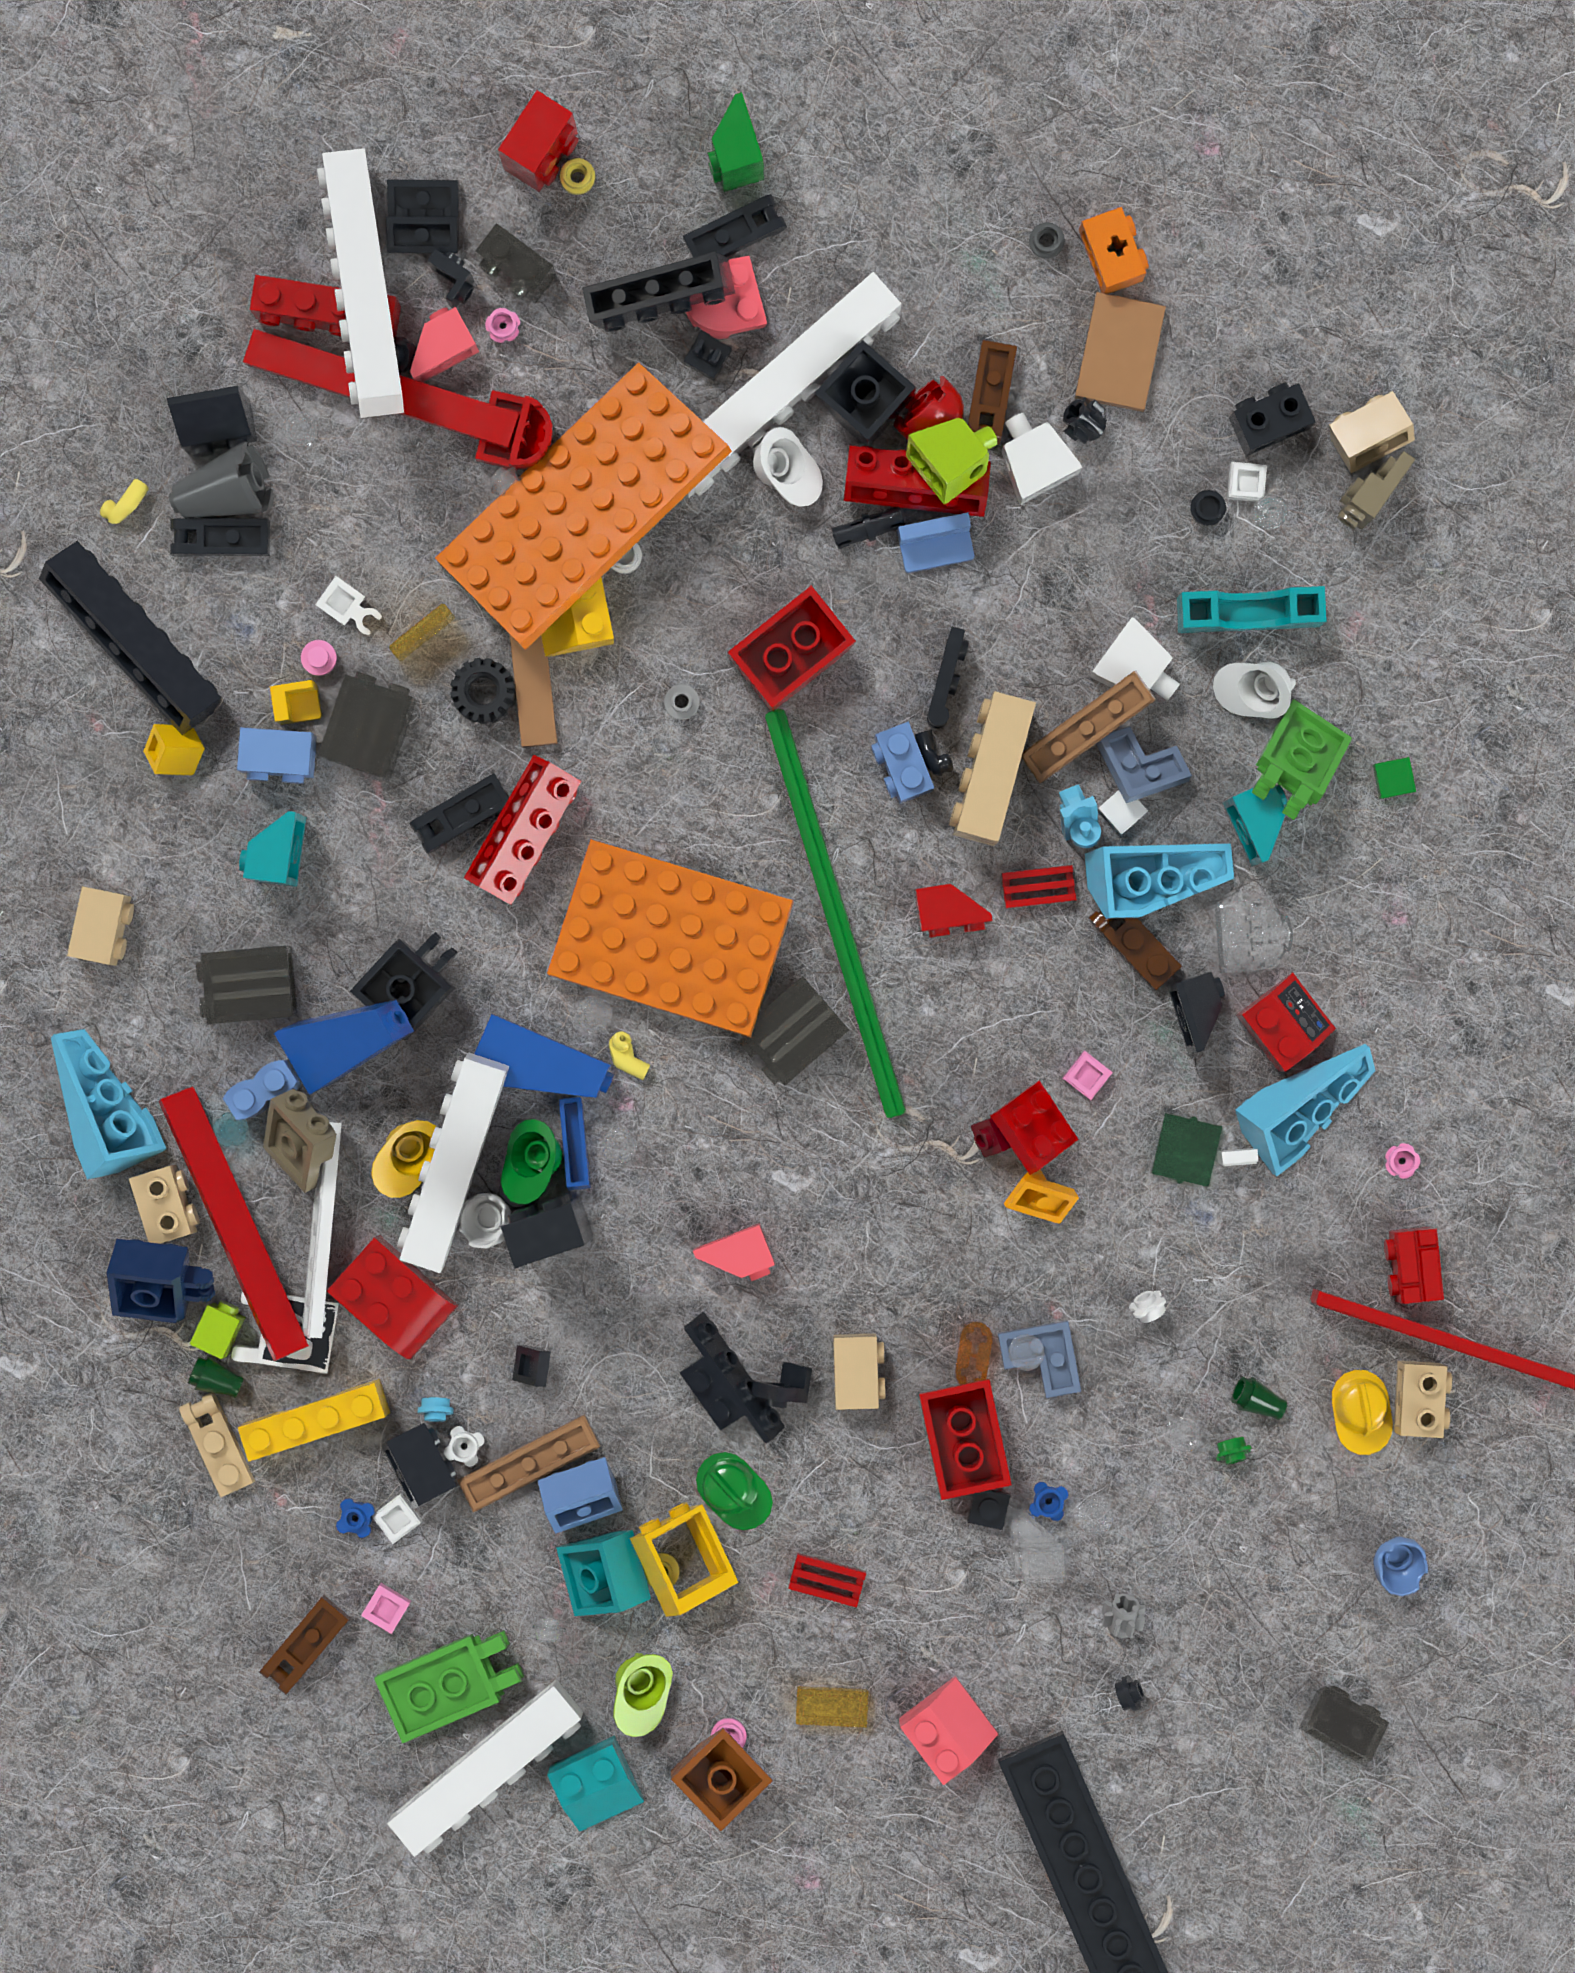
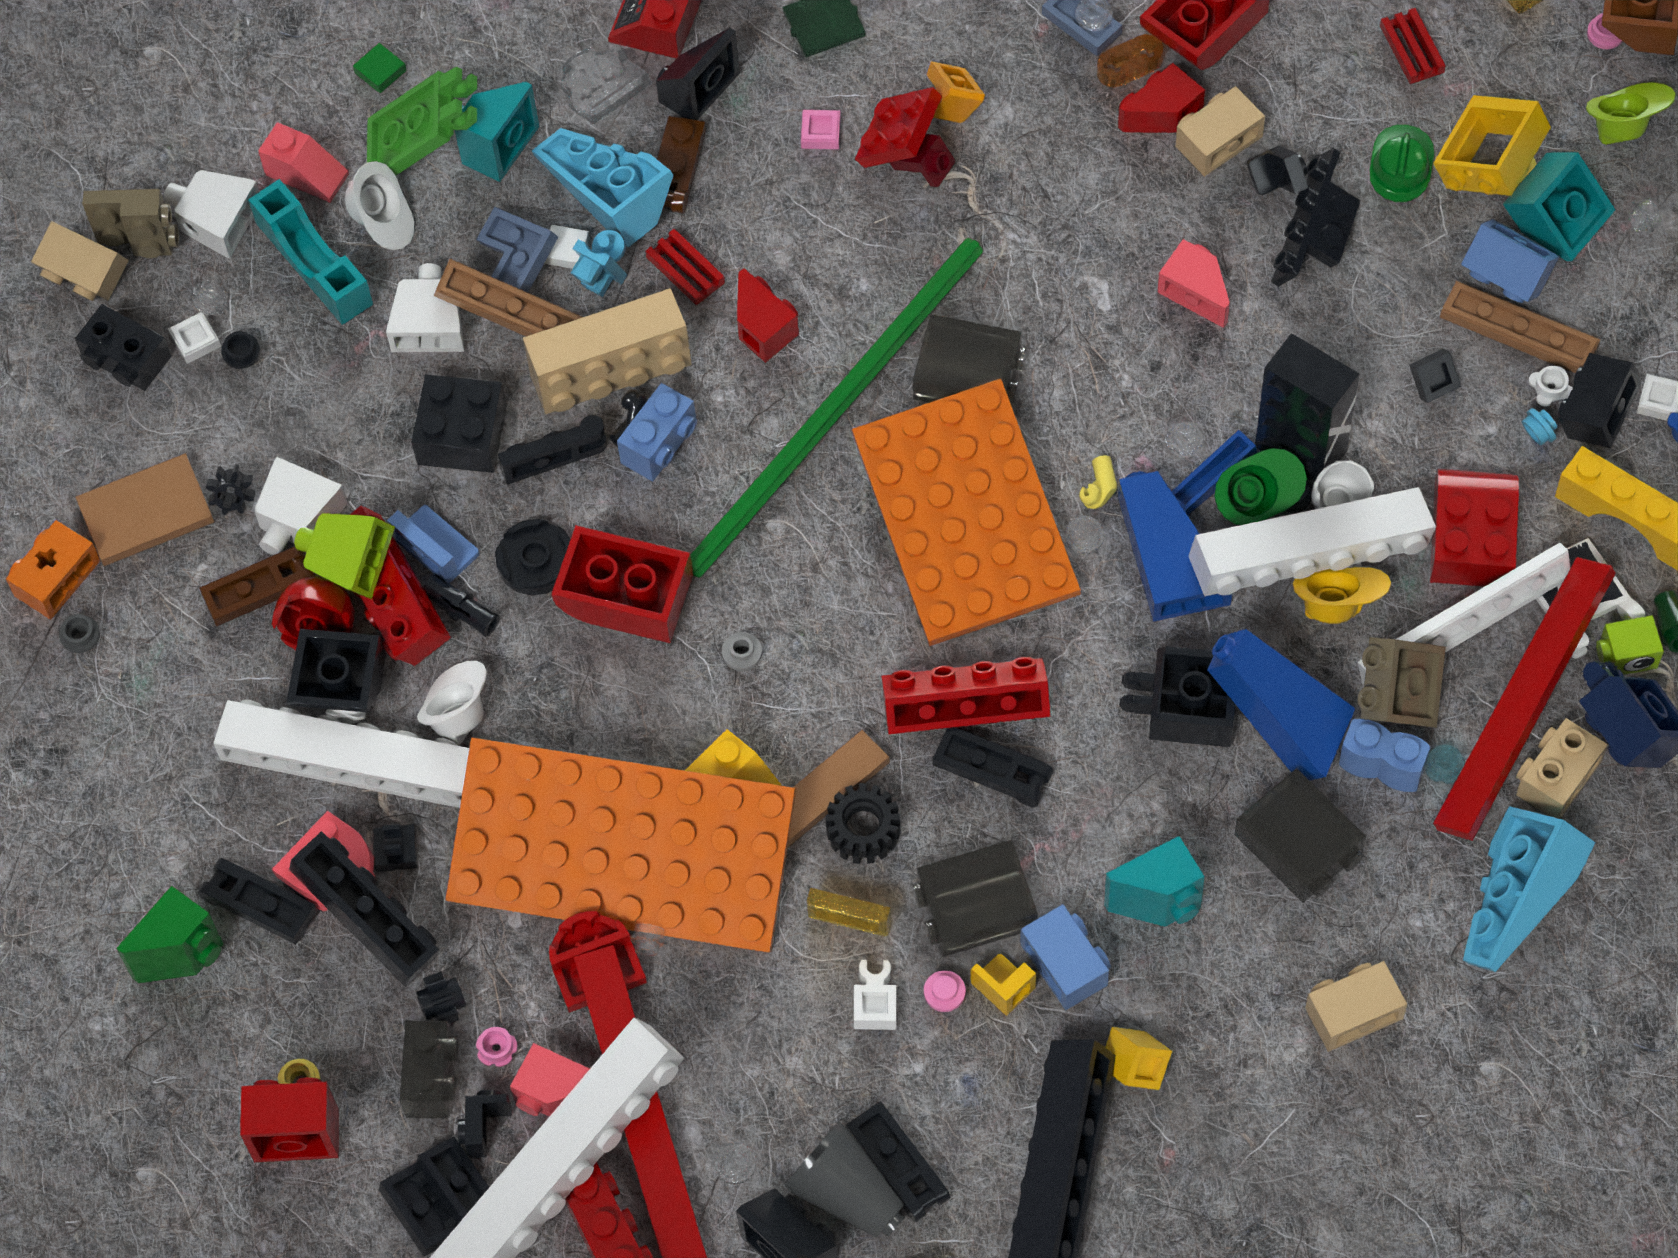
camera: 120 degrees left, 25 degrees down
none -> white torso [163,170,259,258]
none -> coral slope [258,122,349,203]
none -> black brick [411,374,507,473]
none -> black gear [416,971,466,1027]
none -> black tile [495,519,570,596]
none -> red slope [1118,63,1205,133]

